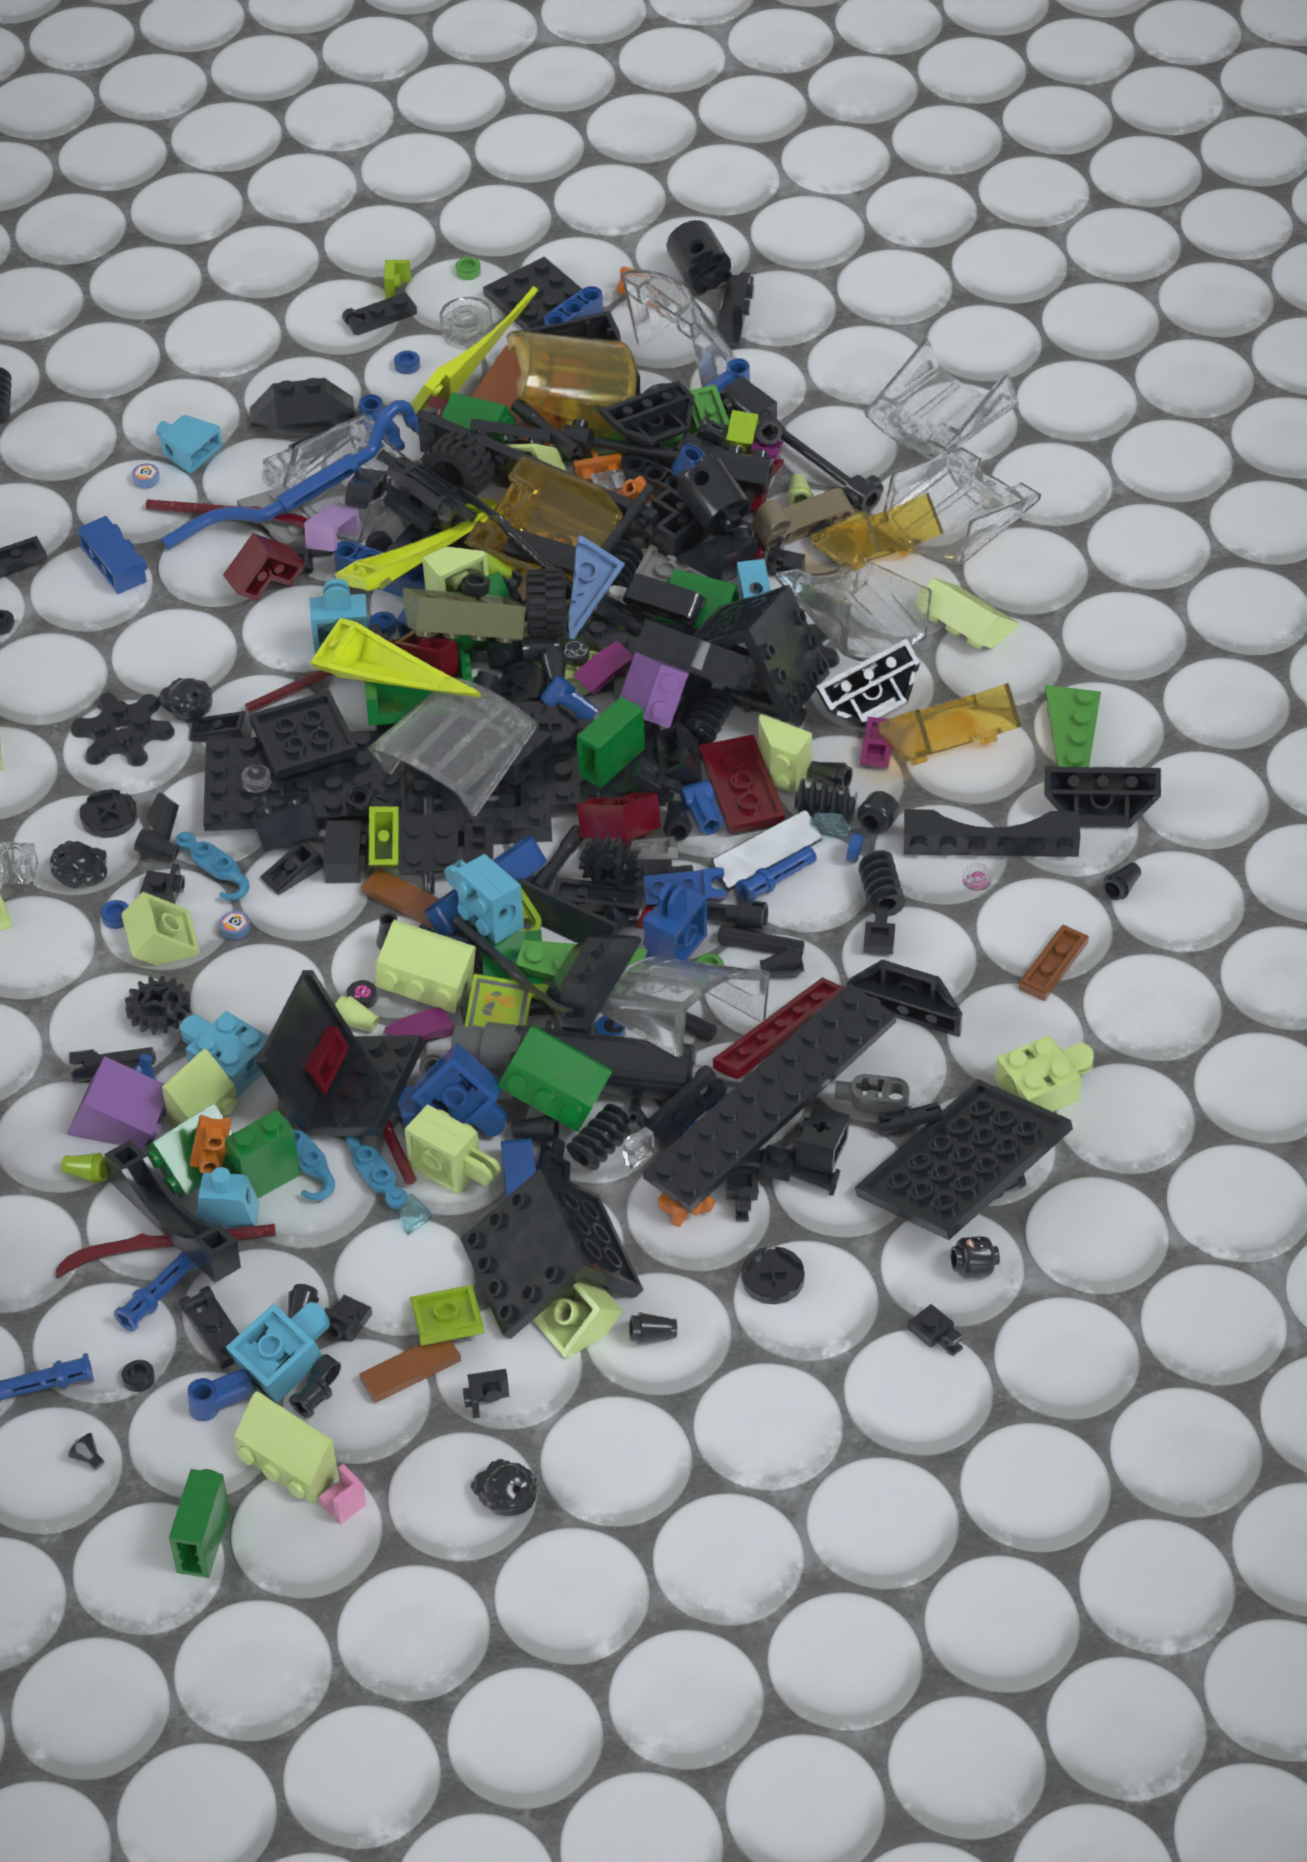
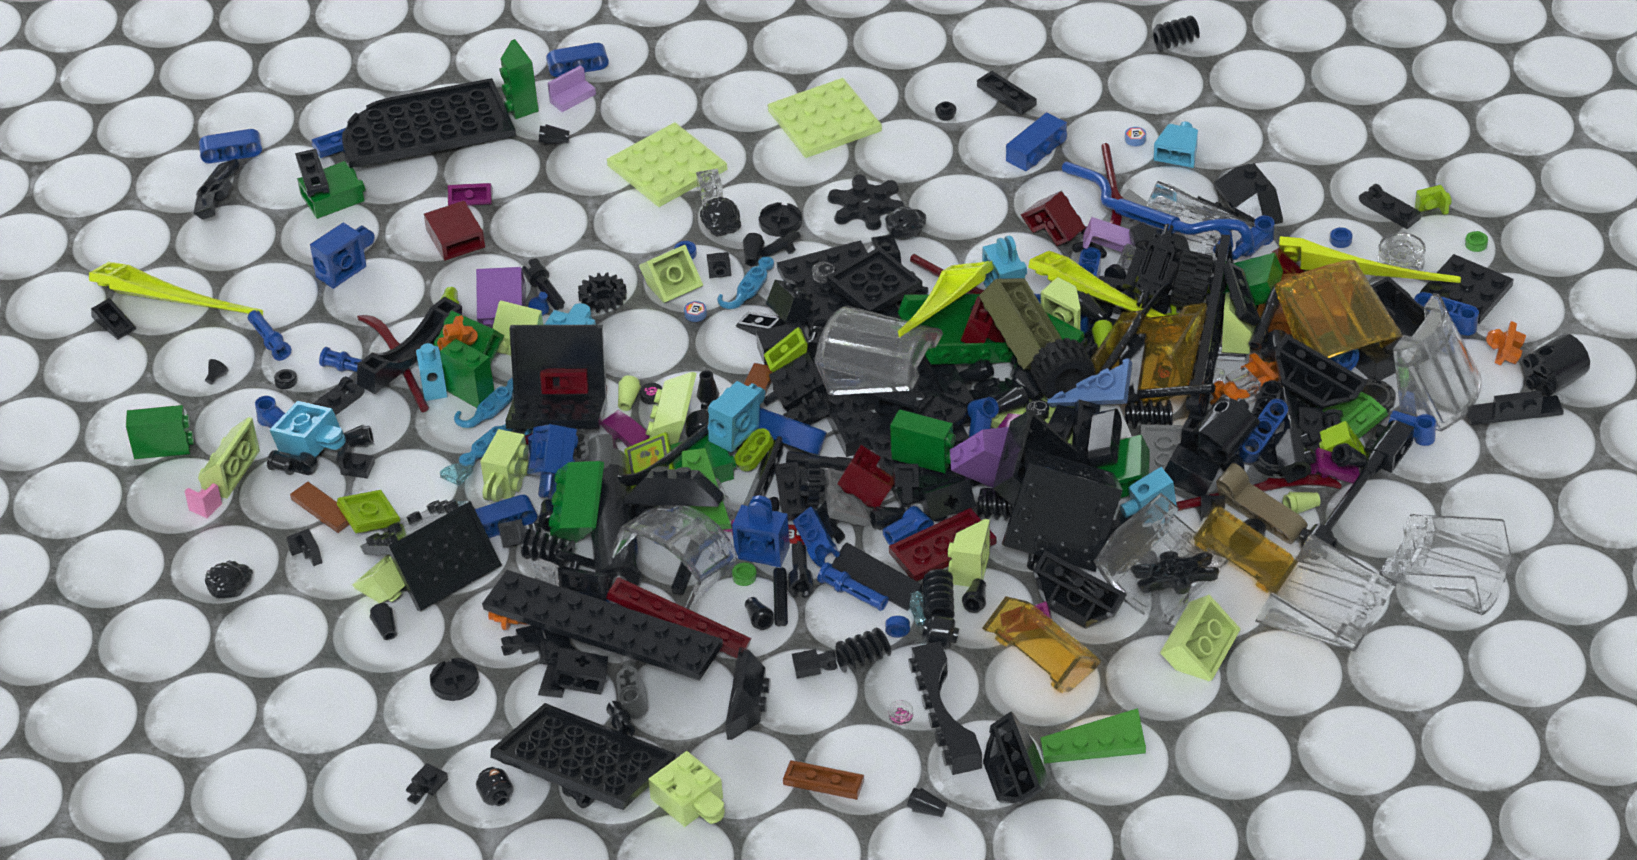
camera: 75 degrees right, 5 degrees down
black tile [462,573,490,596] -> none
none -> black plate [1131,551,1219,594]

